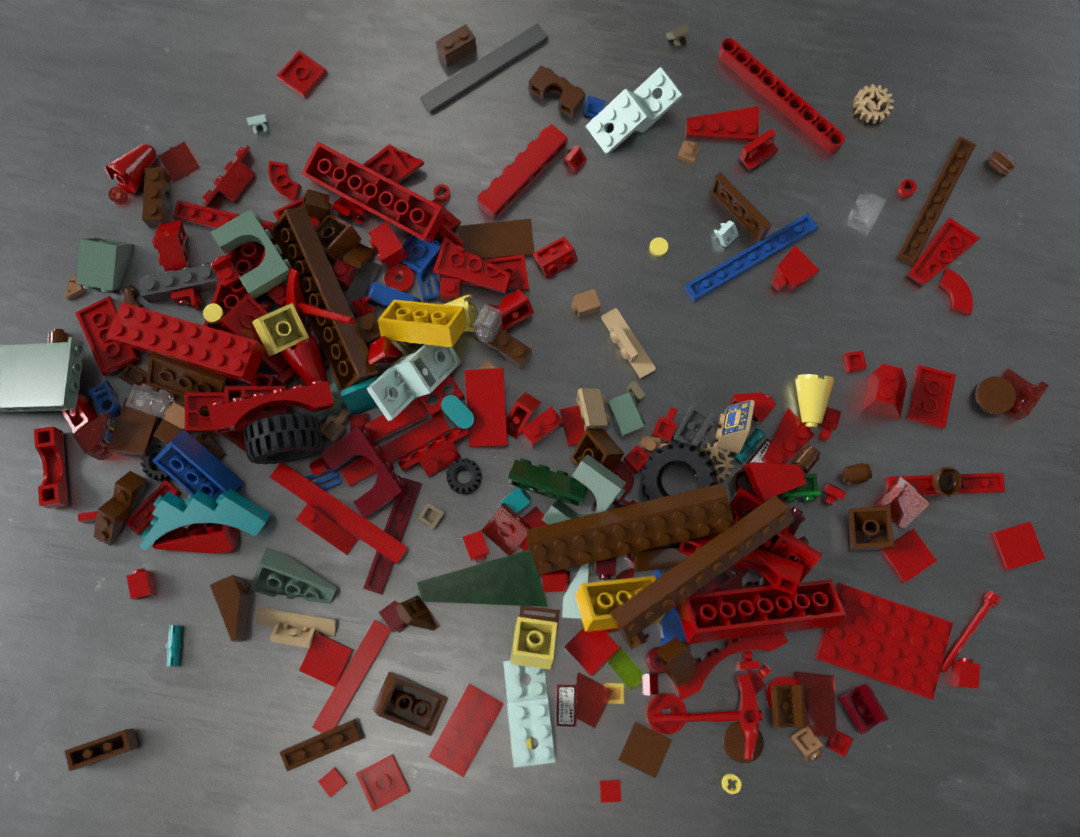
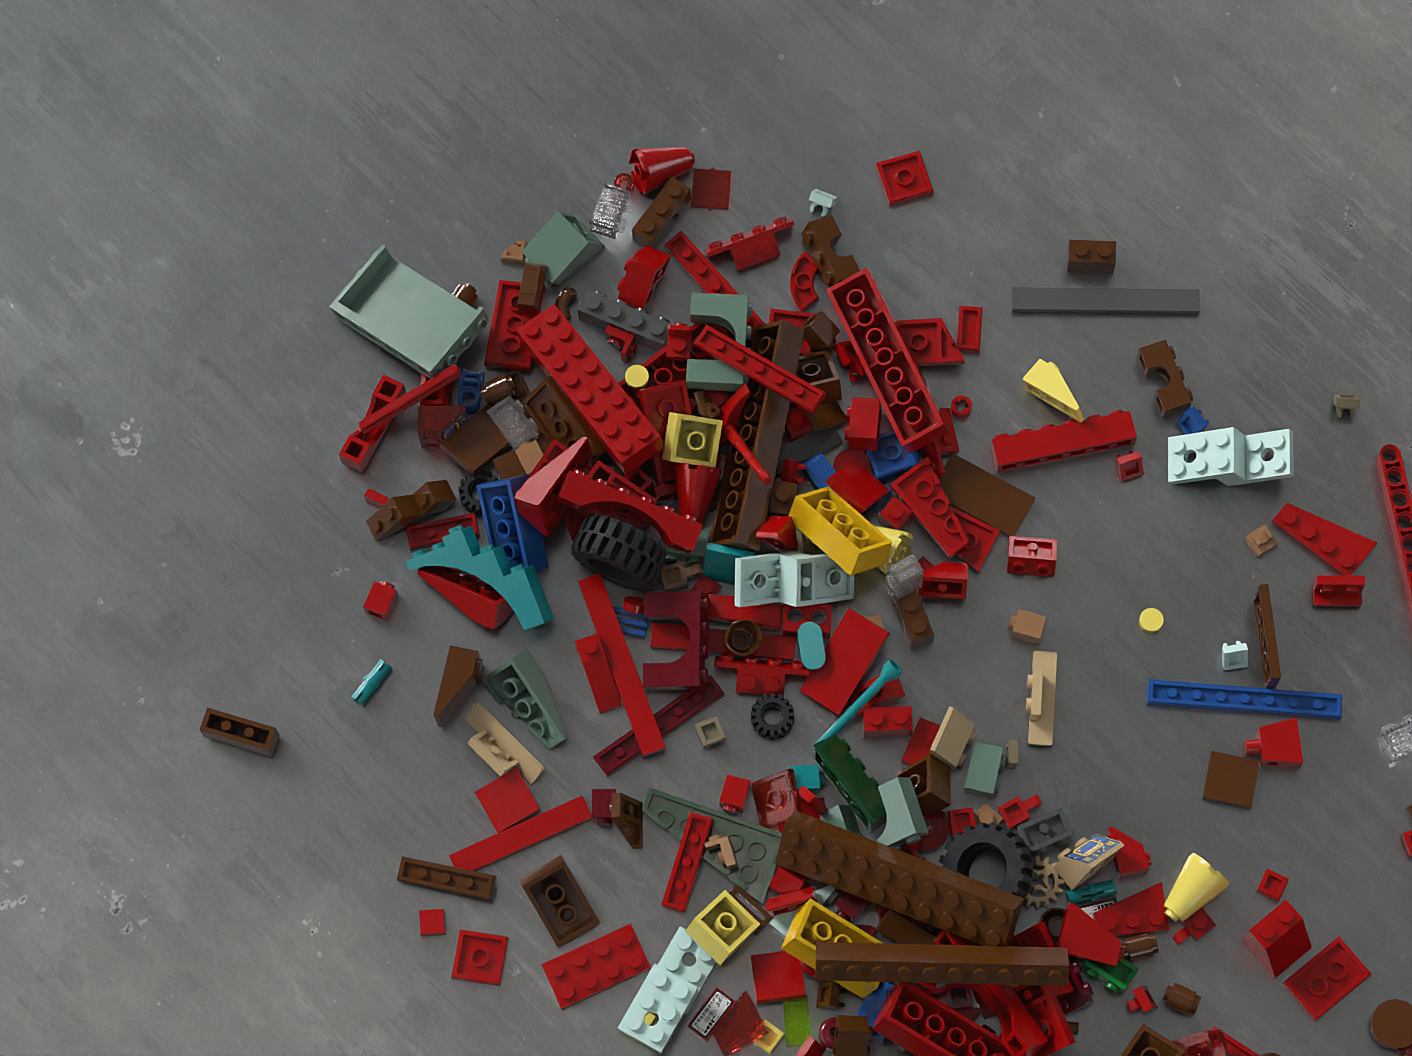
camera: 40 degrees right, 5 degrees down
none -> red axle [358,365,462,434]
none -> reddish brown brick [481,374,517,404]
none -> red wedge [514,437,592,536]
none -> reddish brown tile [516,263,547,310]
none -> clear brick [589,183,634,239]
none -> red tile [661,811,714,913]
none -> reddish brown arm [692,390,720,419]
none -> red tile [694,324,826,415]
none -> medium nougat bracket [704,834,738,870]
none -> reddish brown hair [724,619,763,658]
none -> red slope [765,886,818,917]
none -> red tile [798,786,828,815]
none -> reddish brown arch [801,216,860,288]
none -> teal piece [817,659,903,742]
none -> red tile [826,459,889,514]
none -> red tile [957,306,983,354]
none -> light yellow slope [1022,359,1084,422]
none -> reddish brown tile [1202,751,1260,809]

